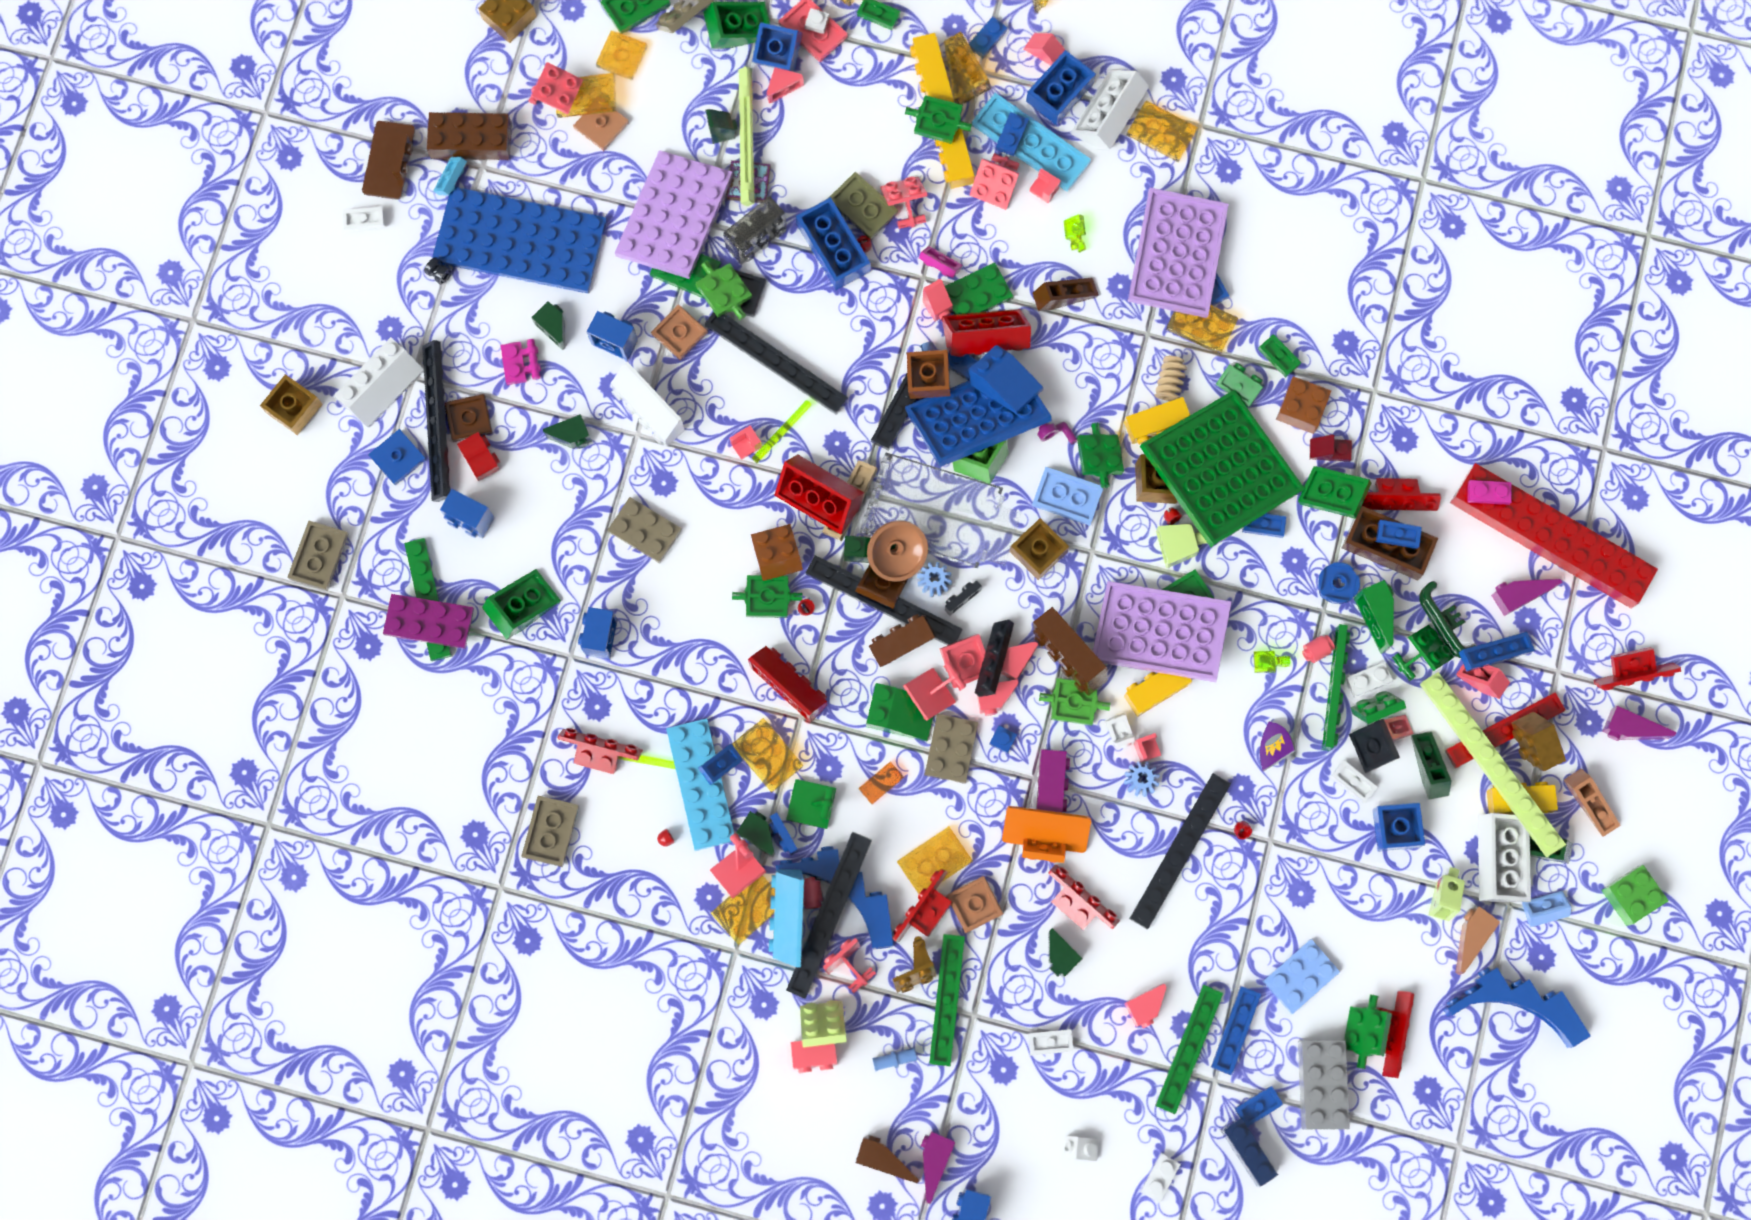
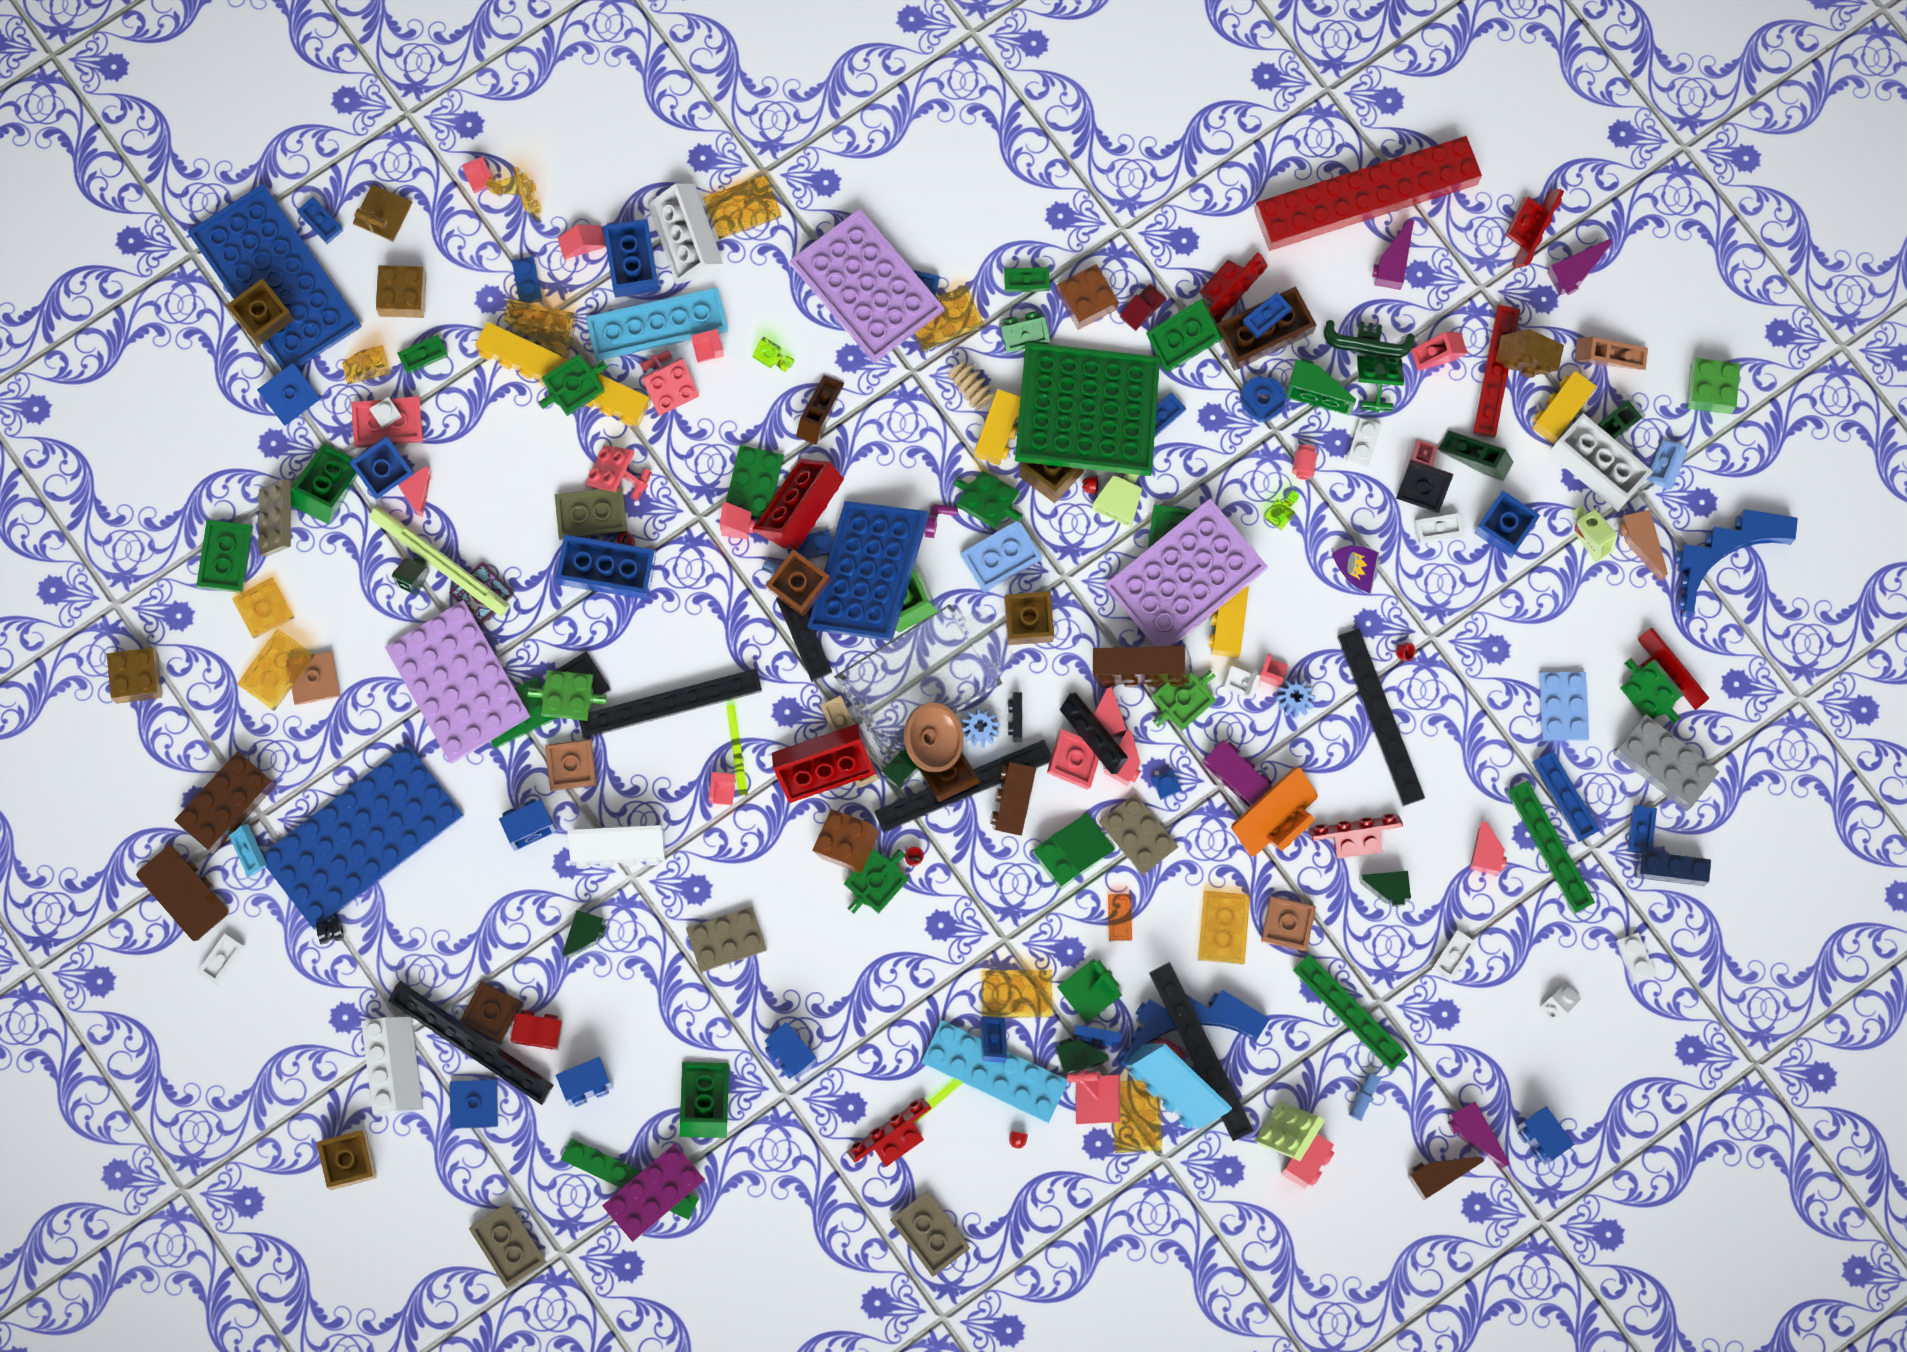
camera: 55 degrees left, 0 degrees up
dark pink plate [500,339,541,385] -> none
coral plate [528,62,583,115] -> none
dark green slope [531,301,565,350] -> none
clear smoke brick [723,196,787,265] -> none
red slope [748,646,828,723] -> none
coral plate [823,938,876,994] -> none
pearl gold plate [892,936,936,993] -> none
red bracket [893,869,953,942] -> none
coral plate [903,662,967,721] -> none
dark pink plate [919,245,963,278] -> none
blue slope [969,345,1044,414] -> none
blue plate [995,112,1029,156] -> none
green plate [1321,624,1350,751] -> none
green plate [1350,691,1406,724] -> none
yellowish green plate [1420,672,1566,857] -> none
blue plate [1458,632,1535,672] -> none
dark pink plate [1468,480,1511,505] -> none

